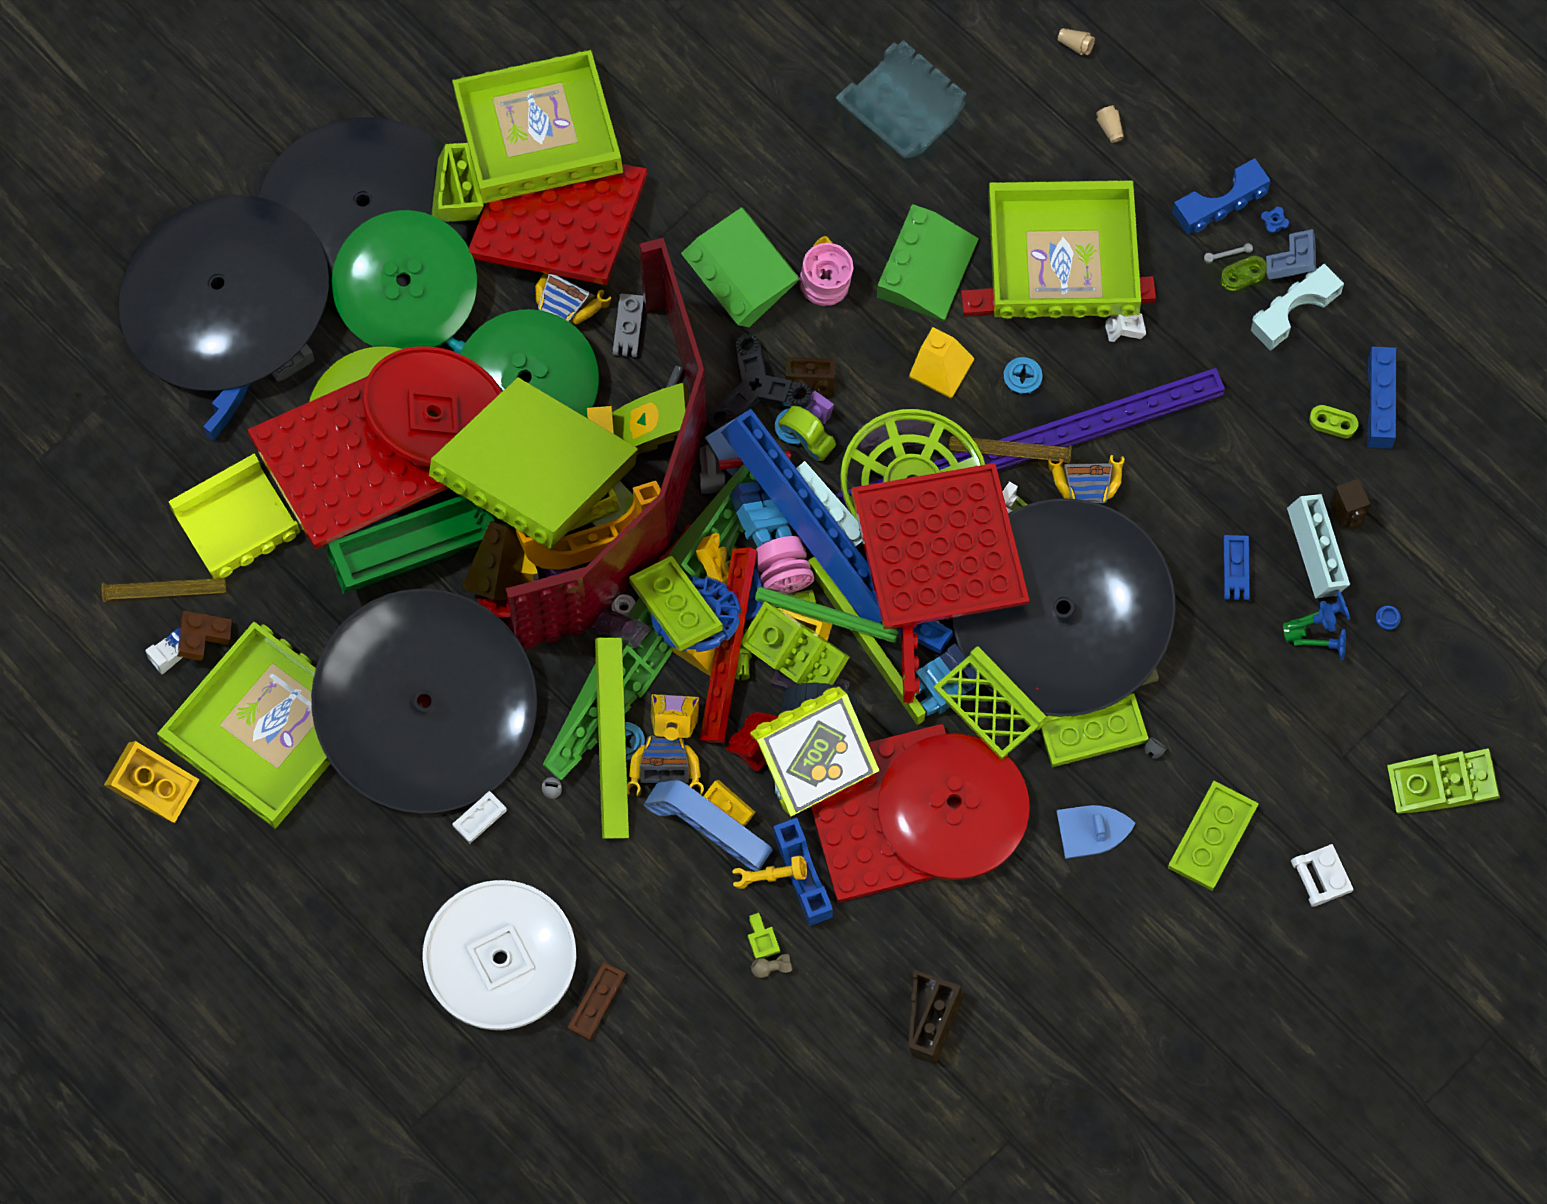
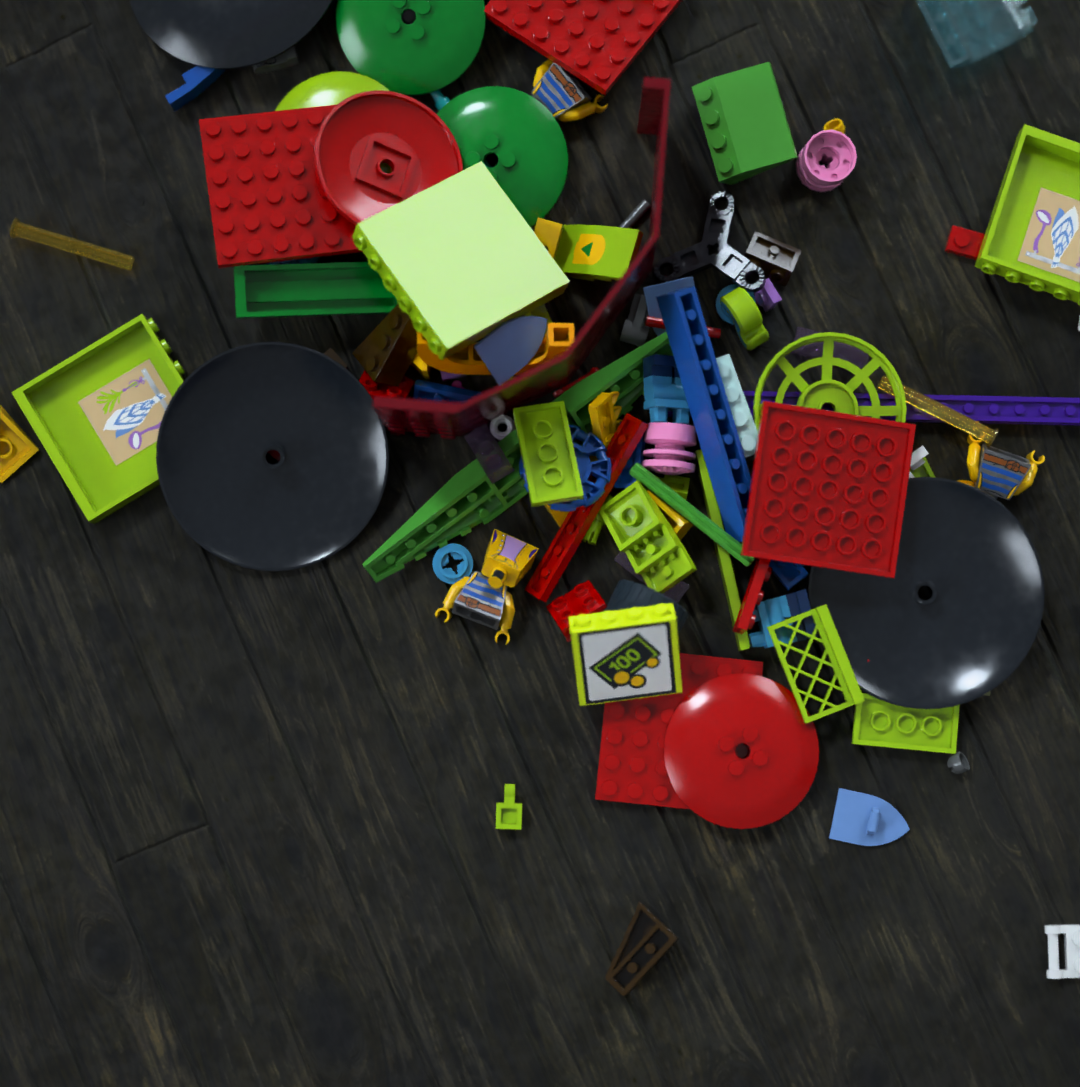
camera: 25 degrees right, 15 degrees up
white leg [145,628,183,674] -> none
neon yellow panel [168,454,300,581] -> none
reddish brown plate [177,611,232,661] -> none
white dish [423,880,576,1030] -> none
white plate [452,791,507,844] -> none
light grey hinge [542,777,562,799] -> none
reddish brown tile [567,962,626,1041] -> none
lime tile [595,638,629,839] -> none
light grey hinge [613,294,644,358] -> none
medium blue beam [644,780,772,871] -> none
yellow plate [703,780,755,827] -> none
yellow piece [733,856,807,889] -> none
dark tan arm [751,954,792,978] -> none
blue arch [773,818,833,926] -> none
bright green slope [877,204,979,322] -> none
yellow slope [909,327,975,399] -> none
dark azure gear [1004,357,1042,395] -> none
lime plate [1168,781,1259,891] -> none
none -> medium blue shield [473,316,547,385]

